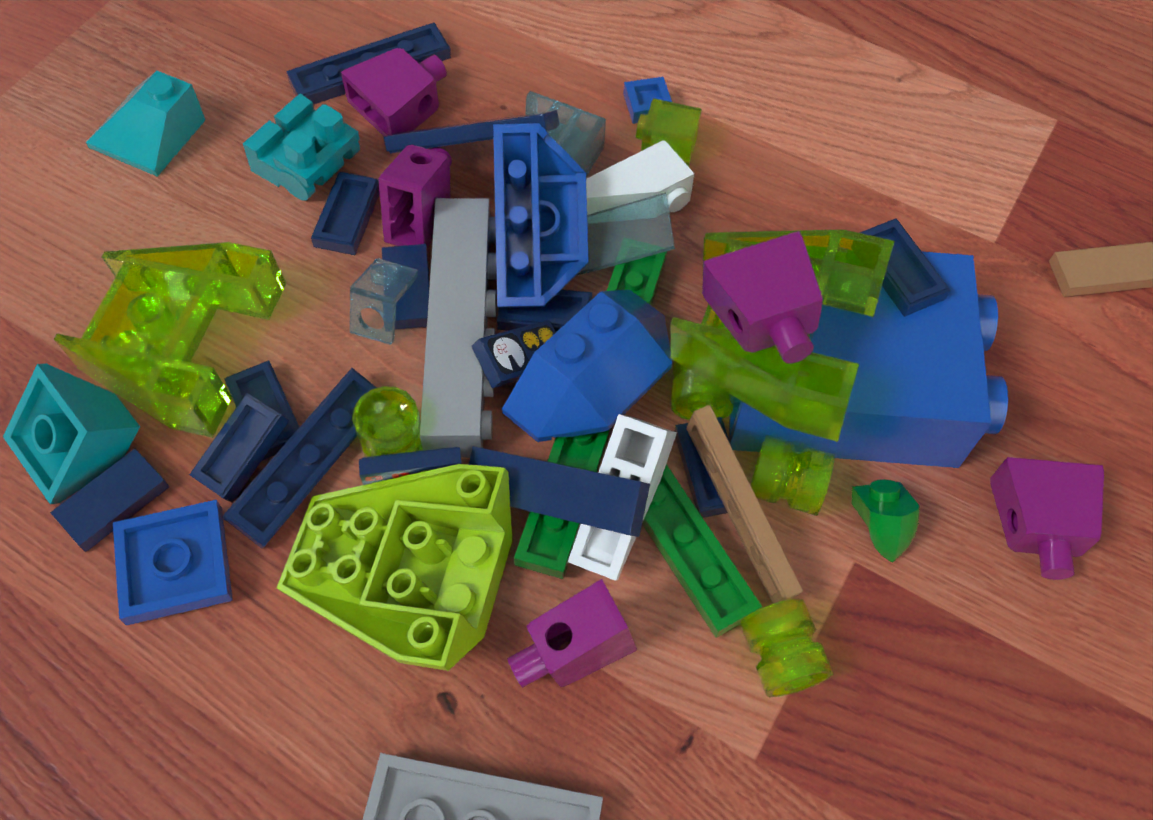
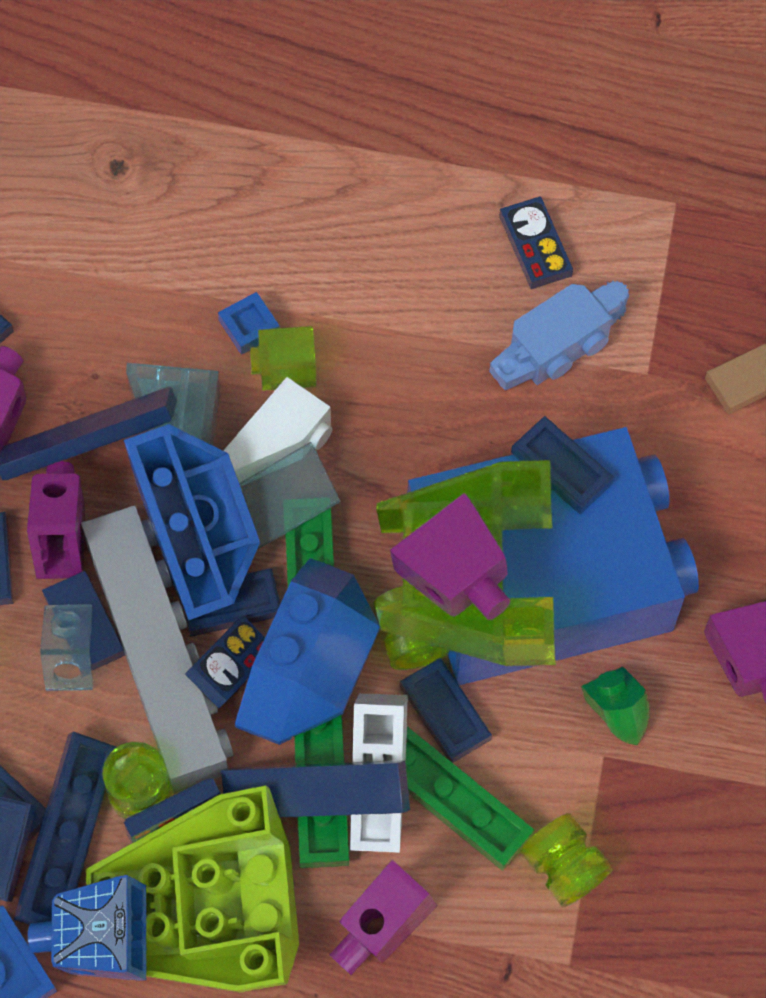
camera: 20 degrees left, 5 degrees up
medium nougat tile [686,405,803,606] -> none
clear neon green wheel [750,435,835,516] -> none
none -> blue torso [28,875,146,981]
none -> medium blue hinge [489,280,629,391]
none -> tile [499,196,573,289]

